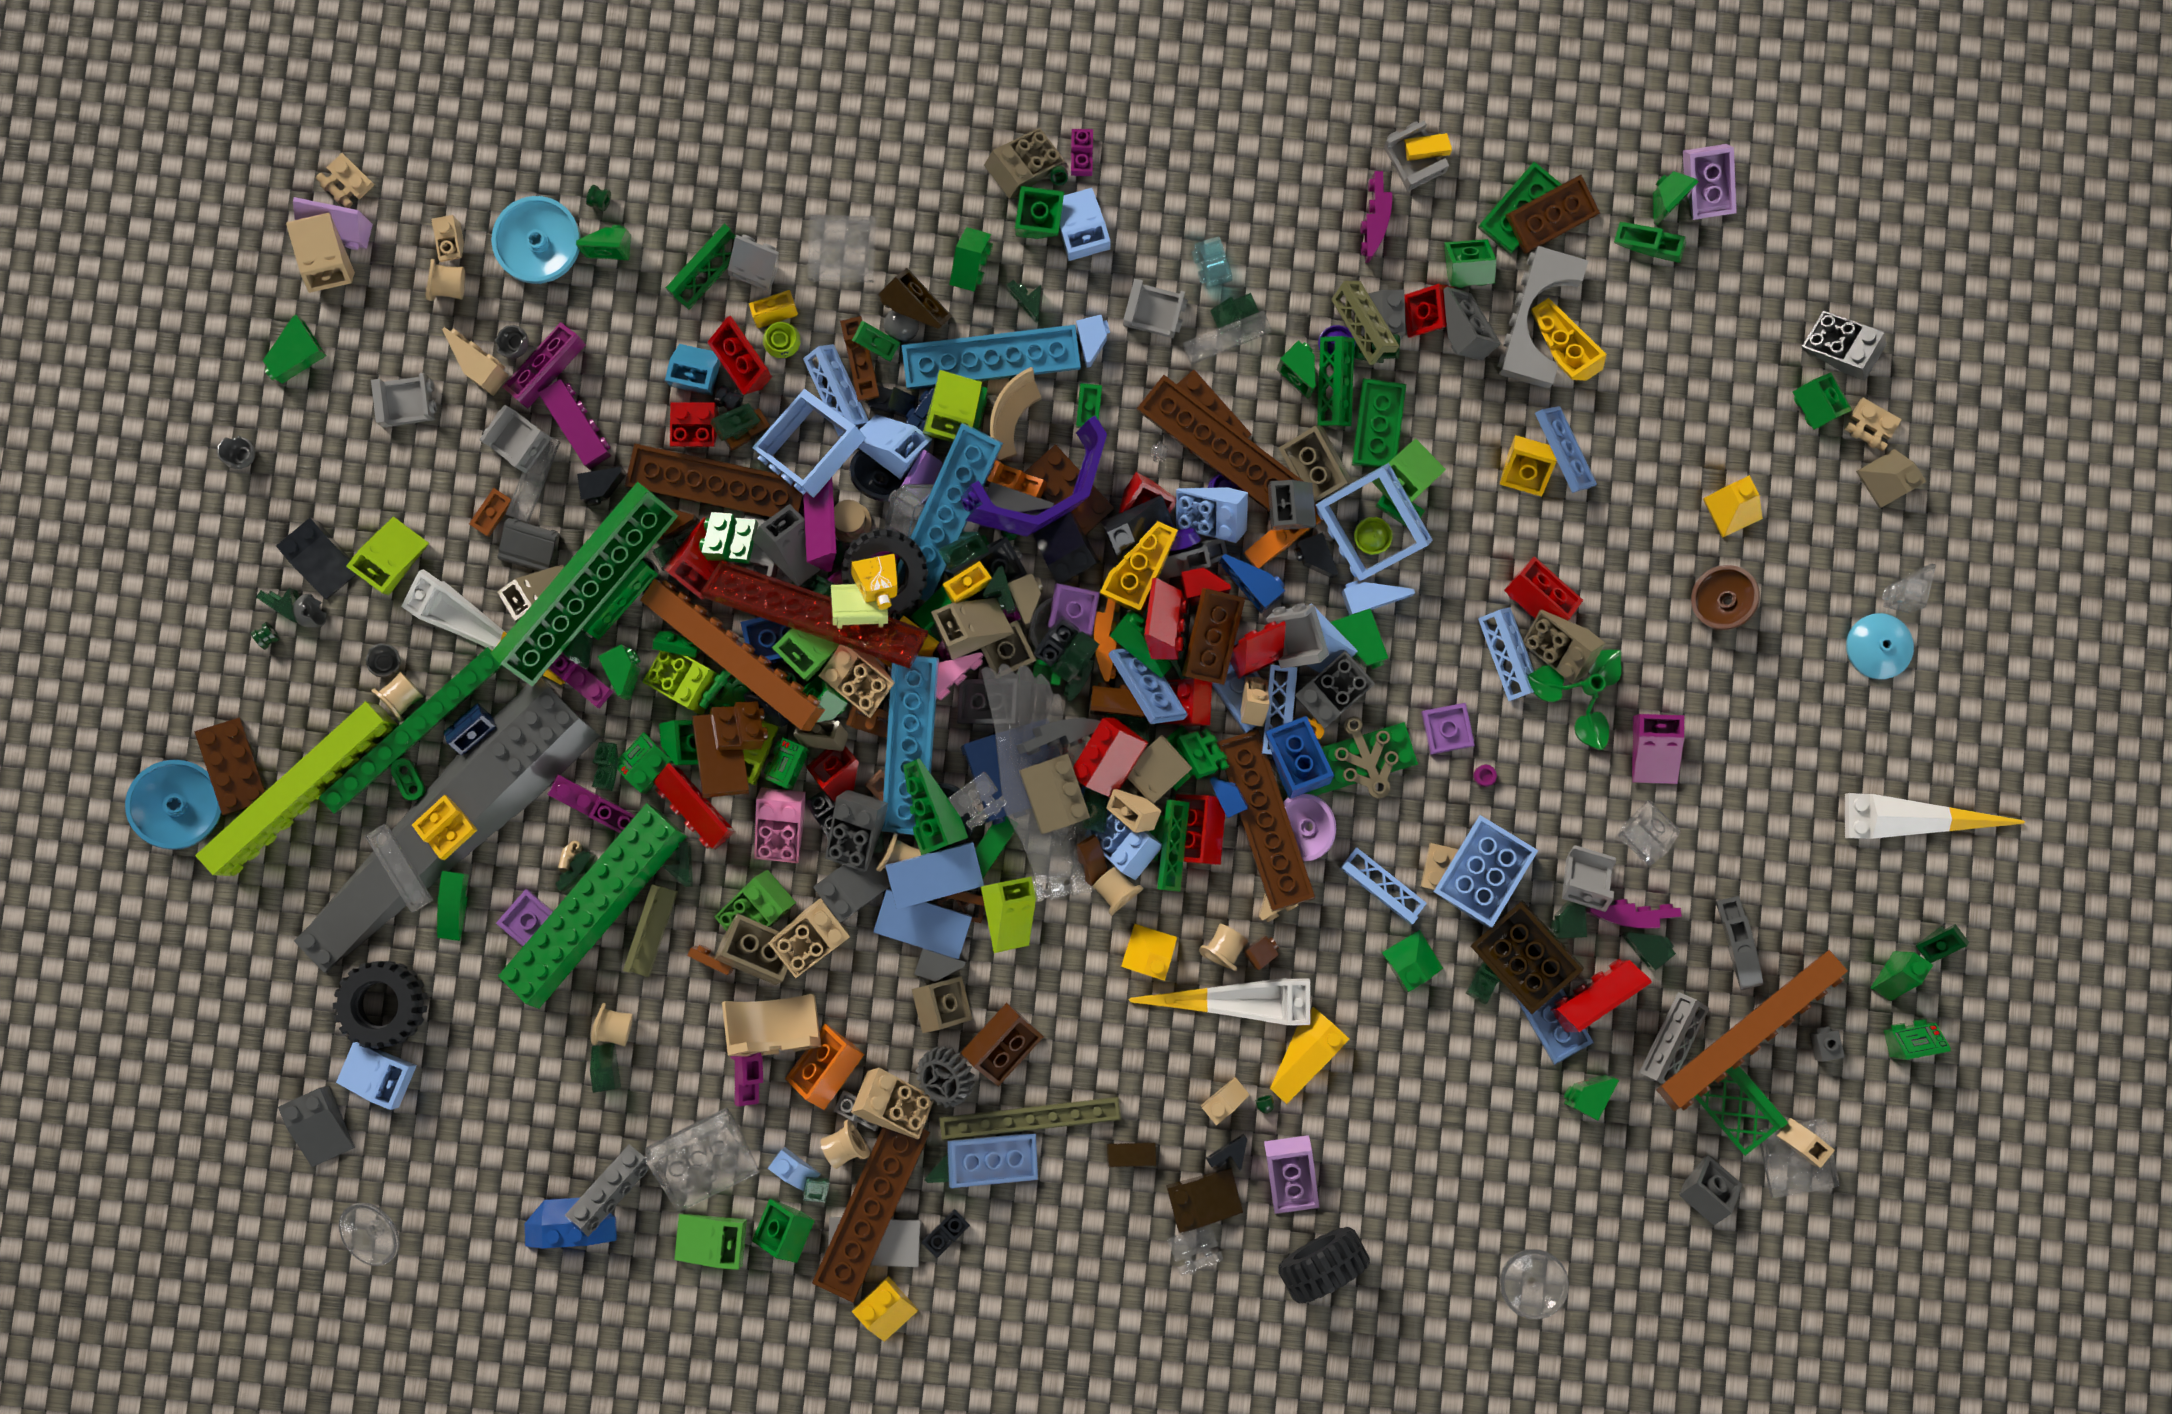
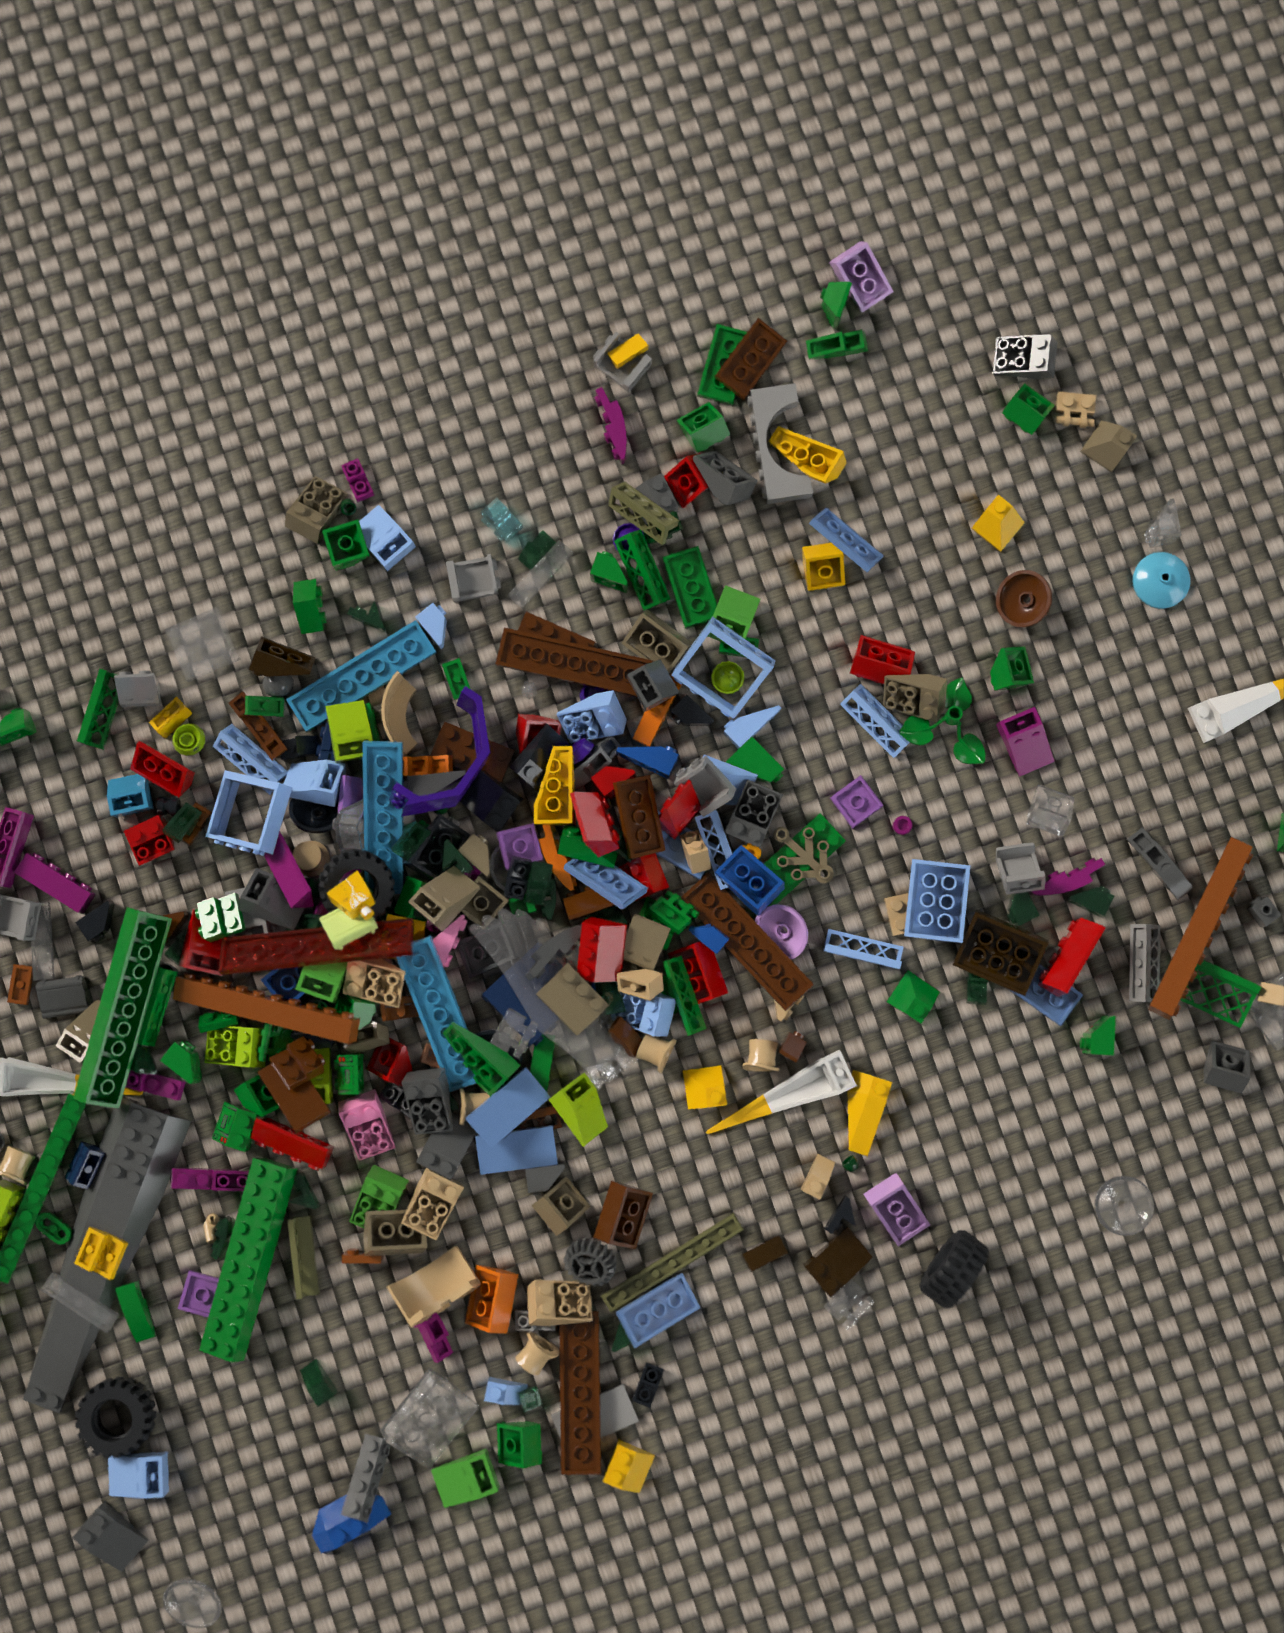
camera: 20 degrees left, 0 degrees up
tan piece [591,1003,633,1047] -> none
clear green slope [592,742,618,791] -> none
reddish brown plate [624,443,804,518] -> none
yellow slope [943,561,992,603] -> none
none -> green slope [990,646,1034,691]

